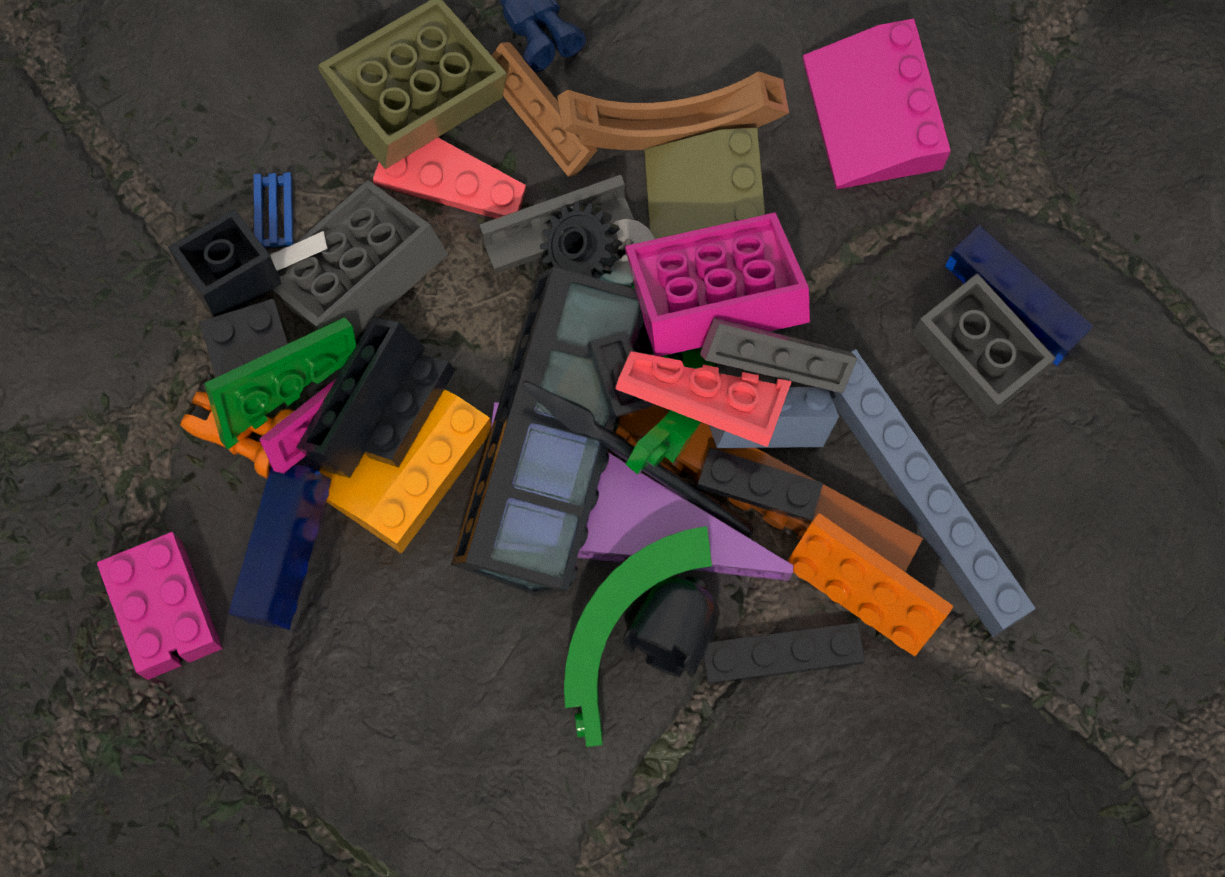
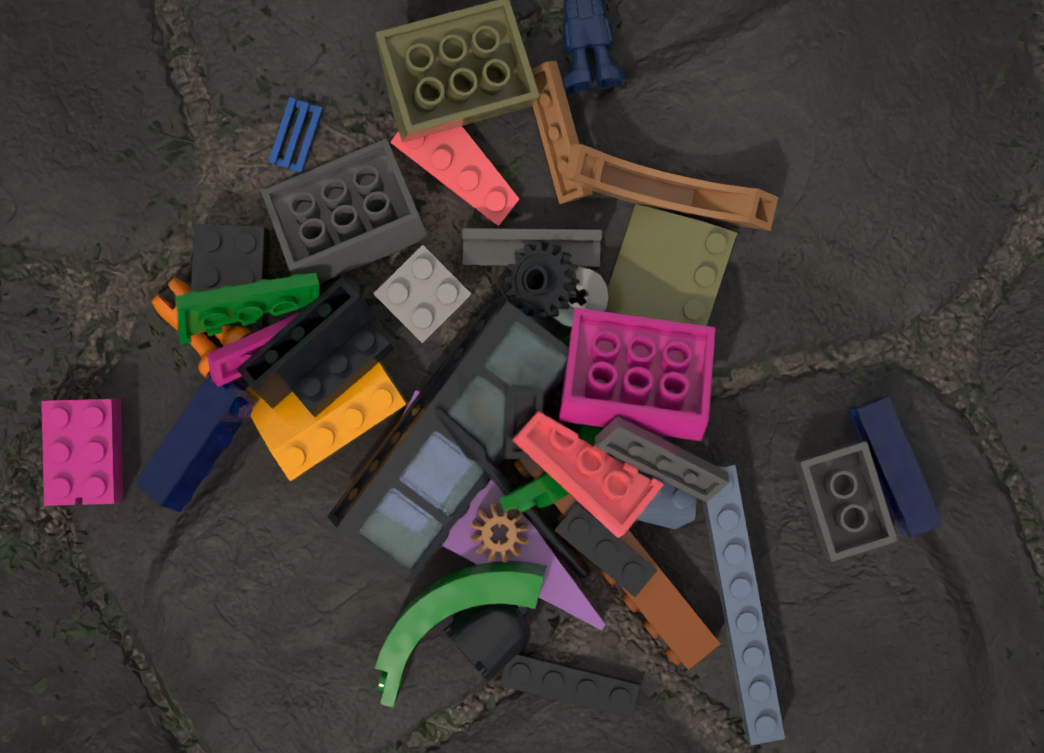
camera: 30 degrees right, 15 degrees up
black brick [168,209,282,317] -> none
white sticker [270,231,327,271] -> none
orange plate [787,513,953,657] -> none
dark pink slope [802,19,951,190] -> none
none -> light grey brick [373,245,472,344]
none -> medium nougat gear [470,503,529,563]

